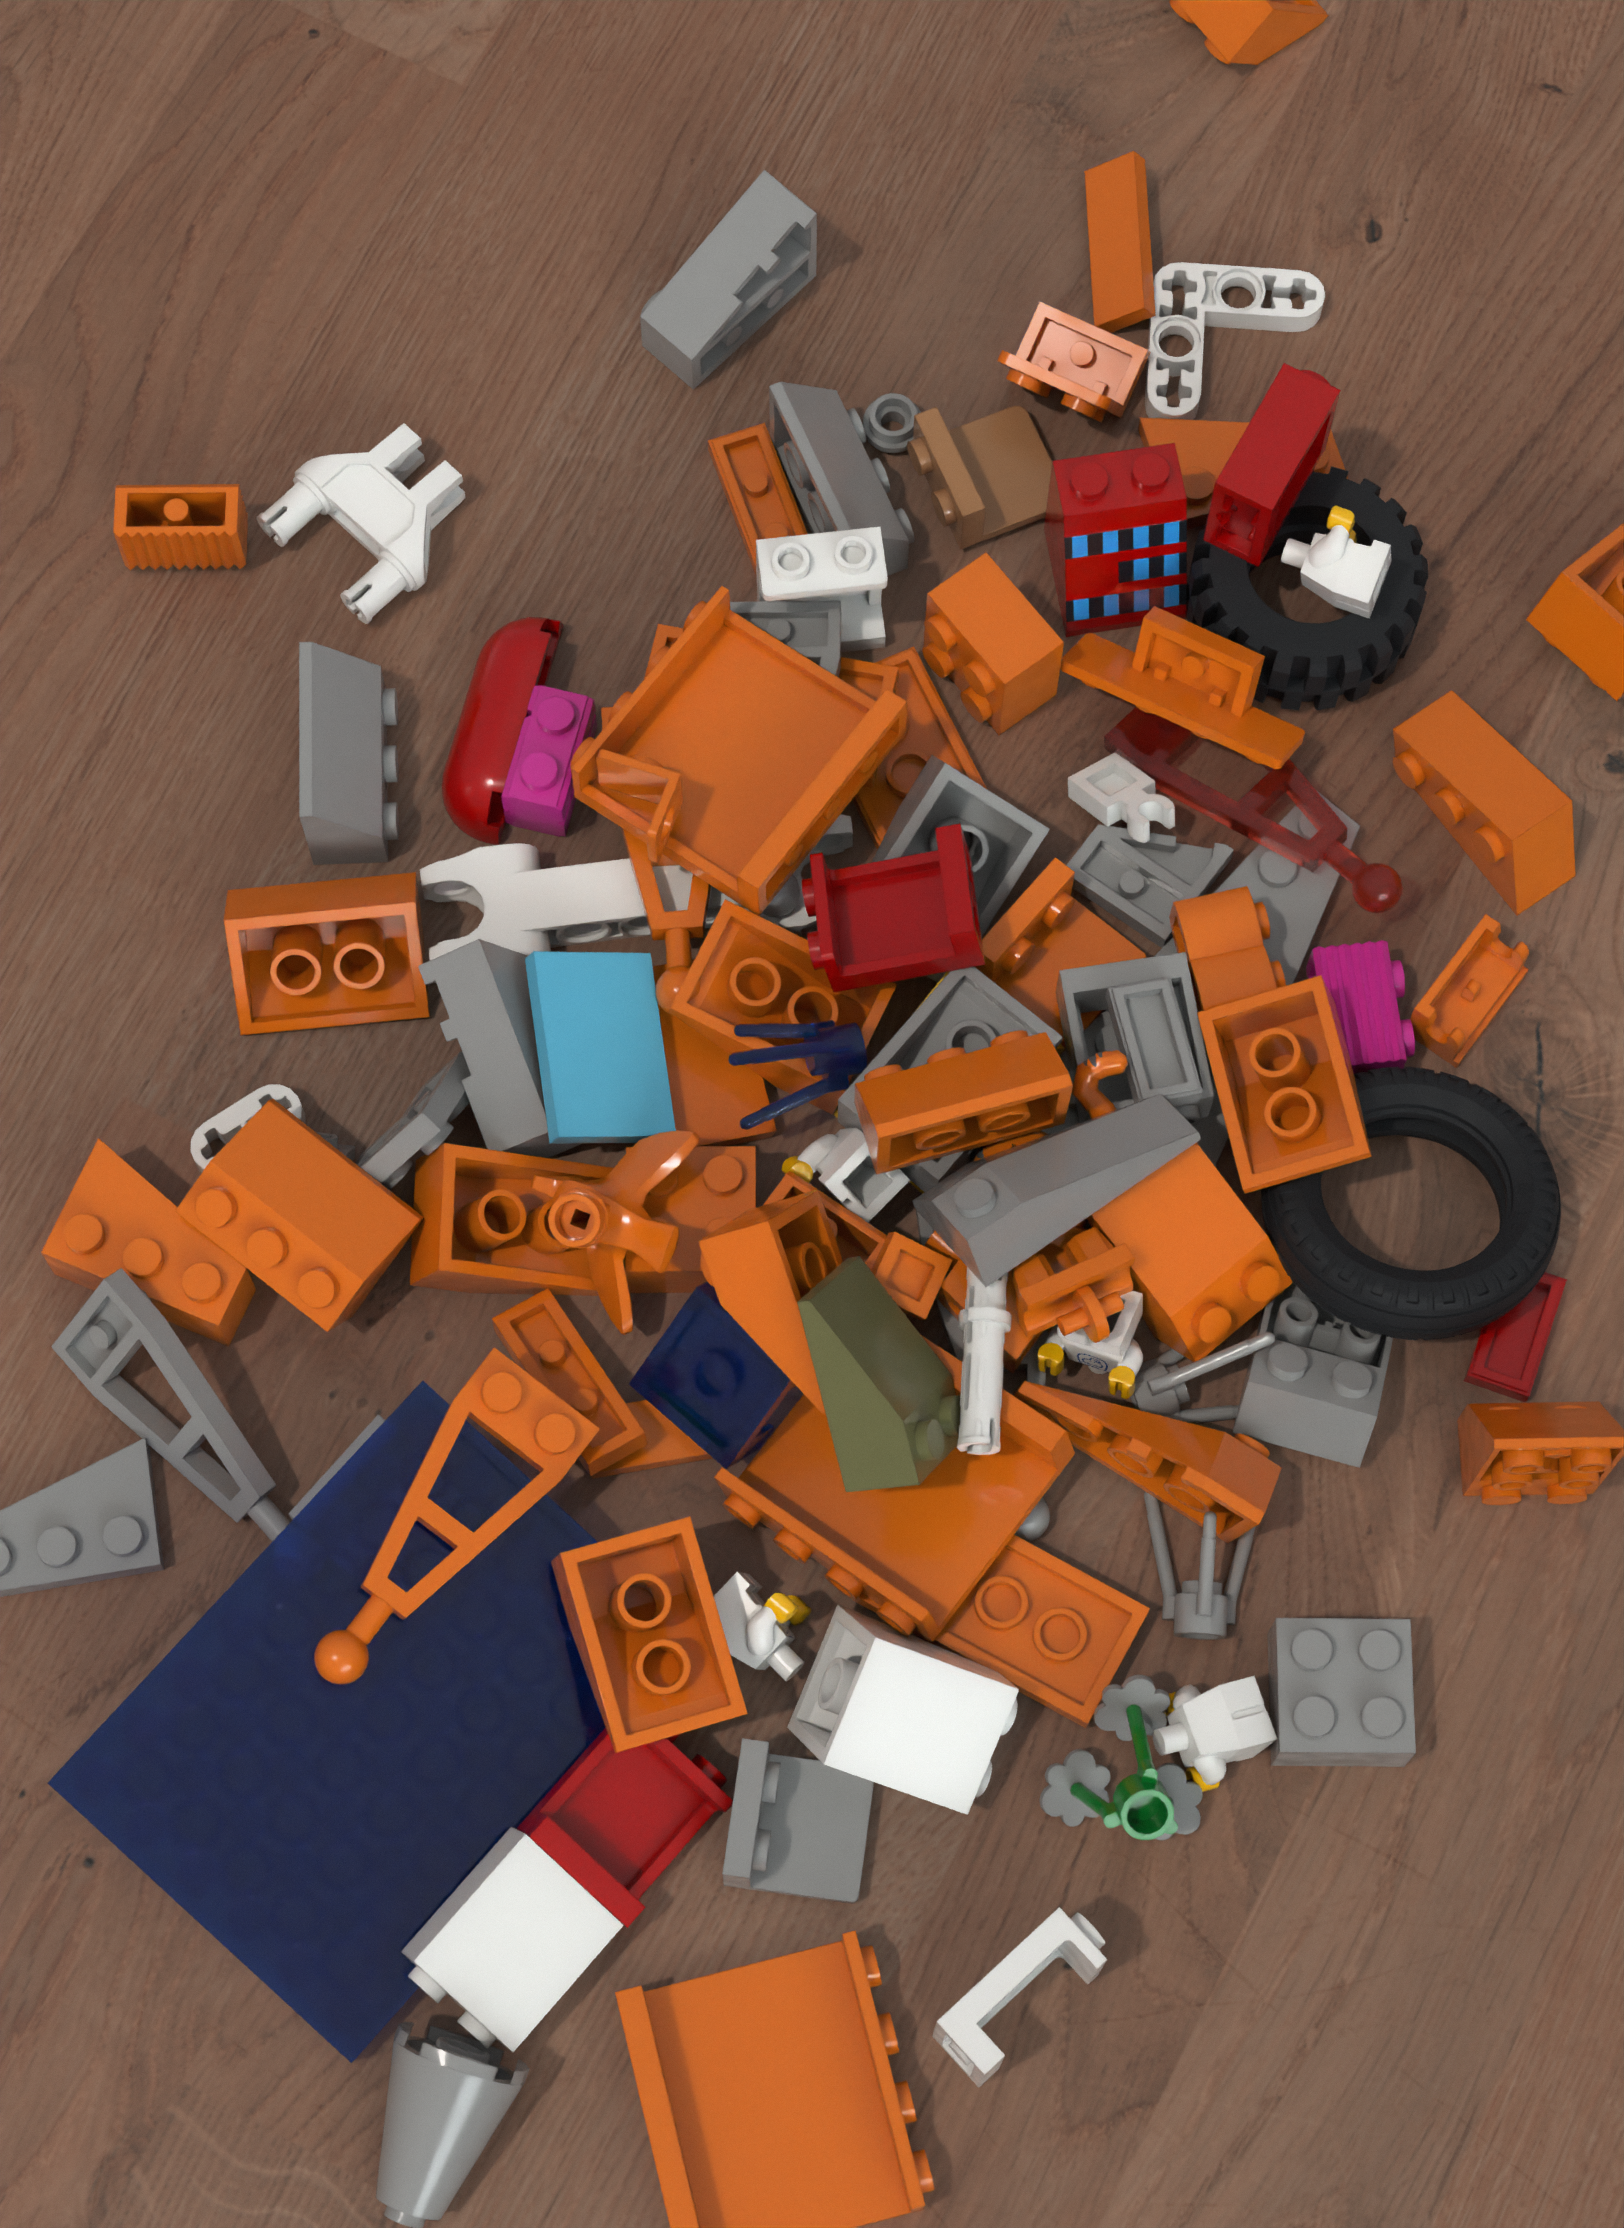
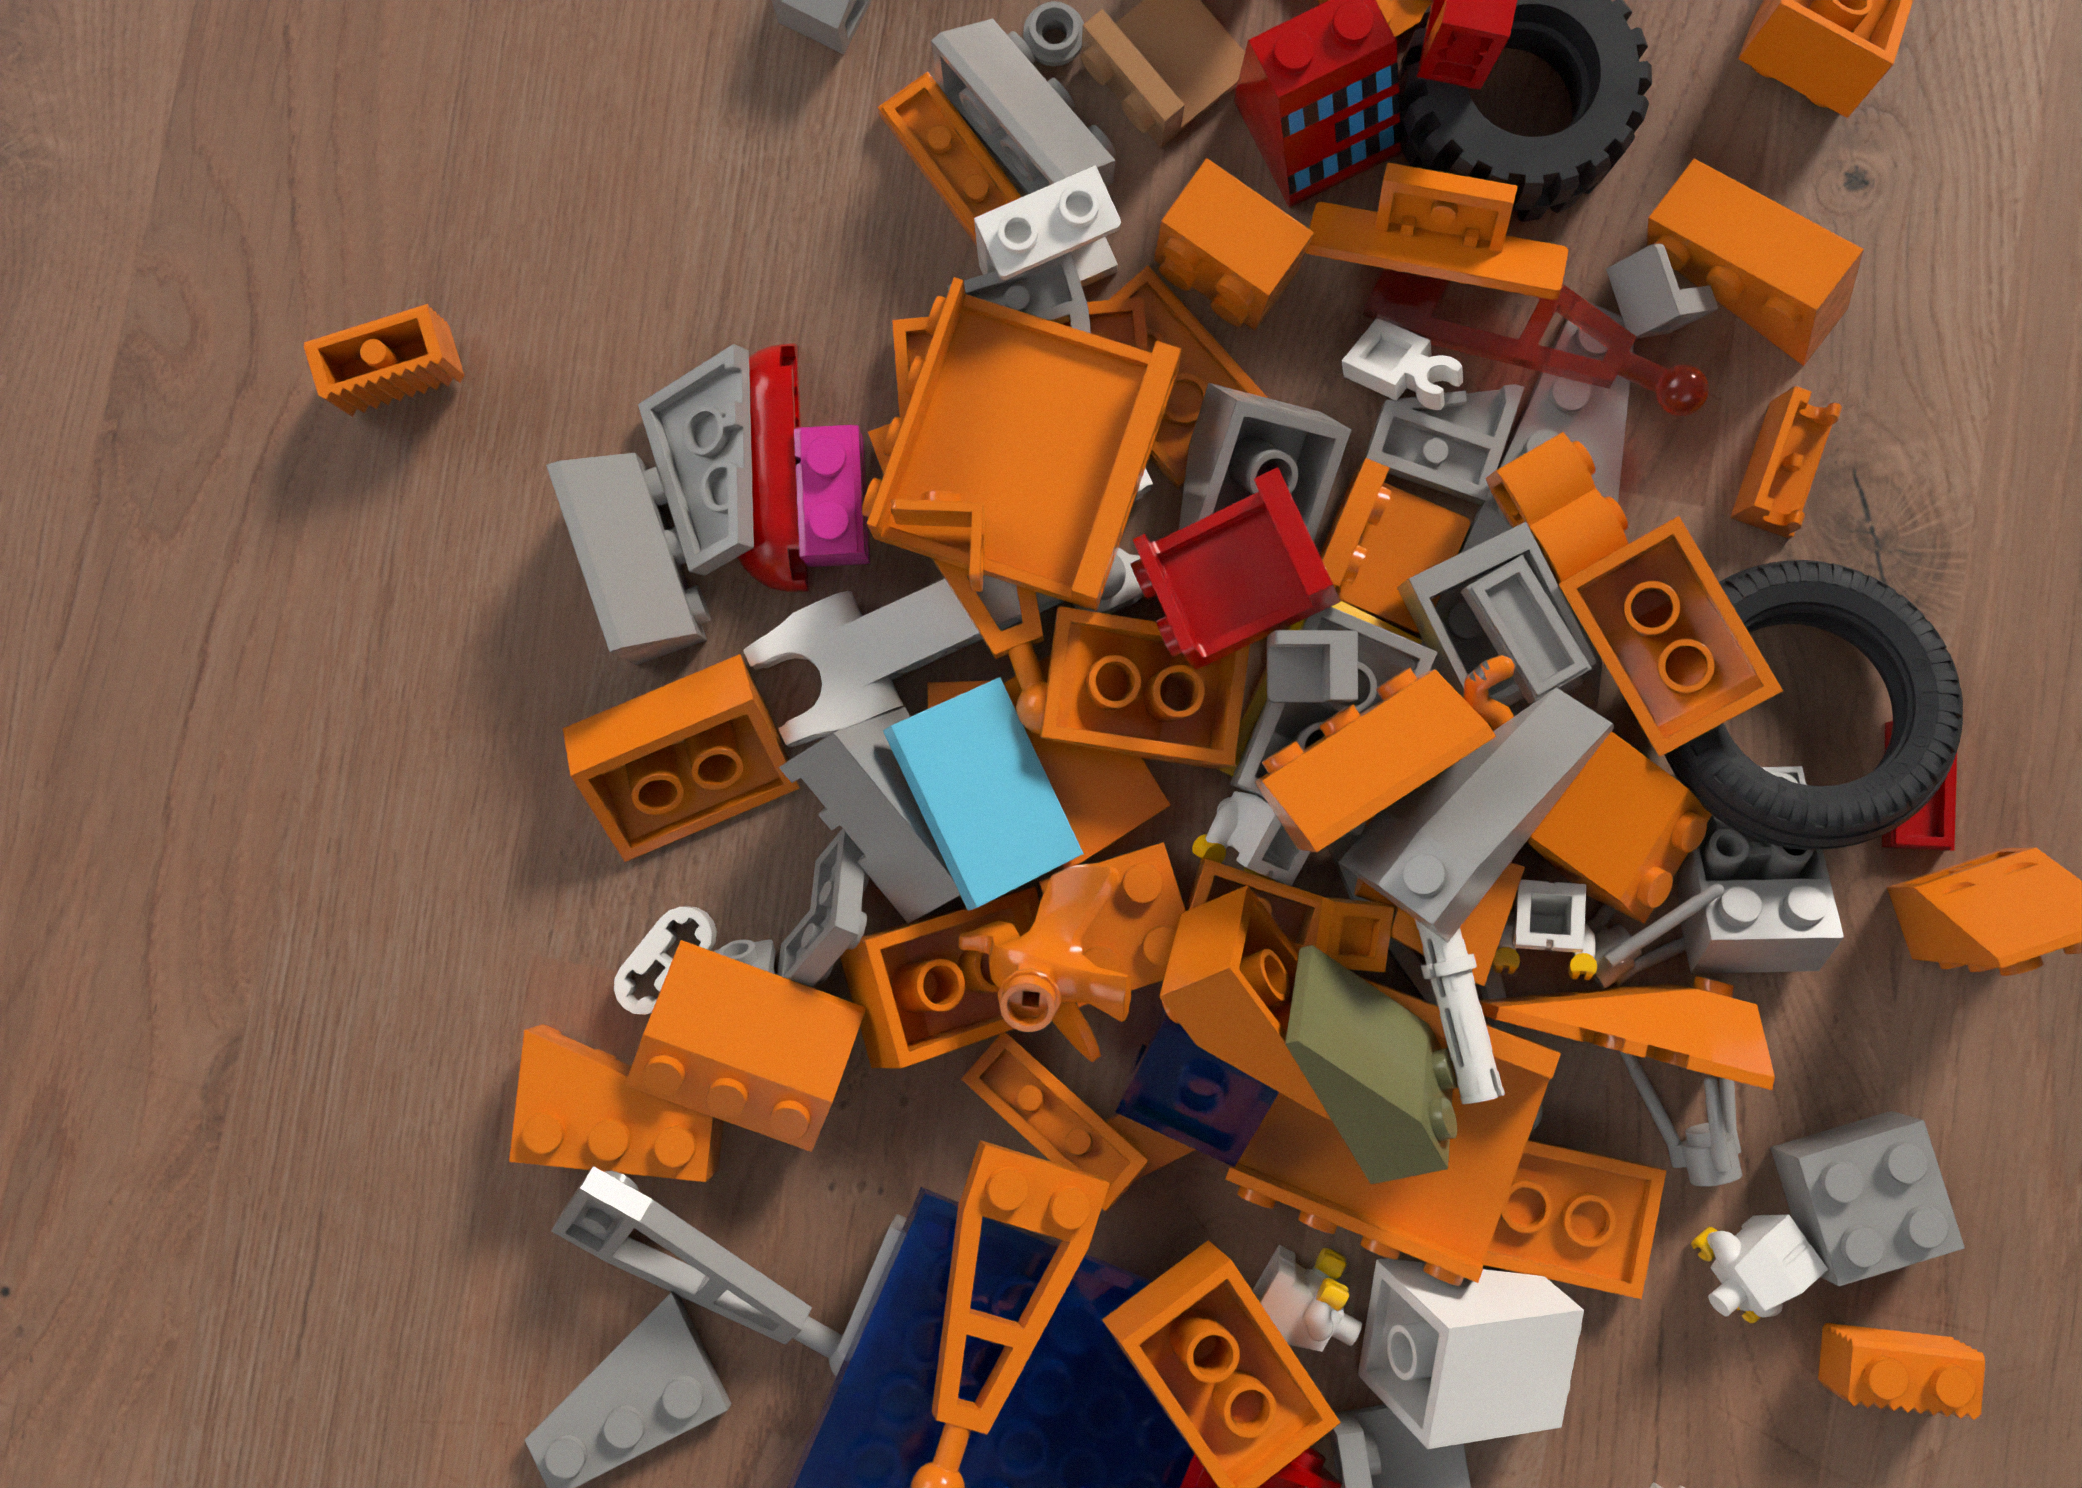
camera: 15 degrees left, 15 degrees up
white connector [256,423,466,624] -> none
clear blue plant [729,1020,867,1130] -> none
orange hips [1012,1227,1135,1343] -> none
light grey plant [1039,1675,1203,1840] -> none
white piece [1281,505,1392,619] -> none
dark pink brick [1306,940,1415,1074] -> none
none -> light grey wing [638,344,754,576]
none -> light grey panel [1267,630,1358,703]
none -> light grey panel [1606,244,1718,340]
none -> orange brick [1818,1323,1985,1420]

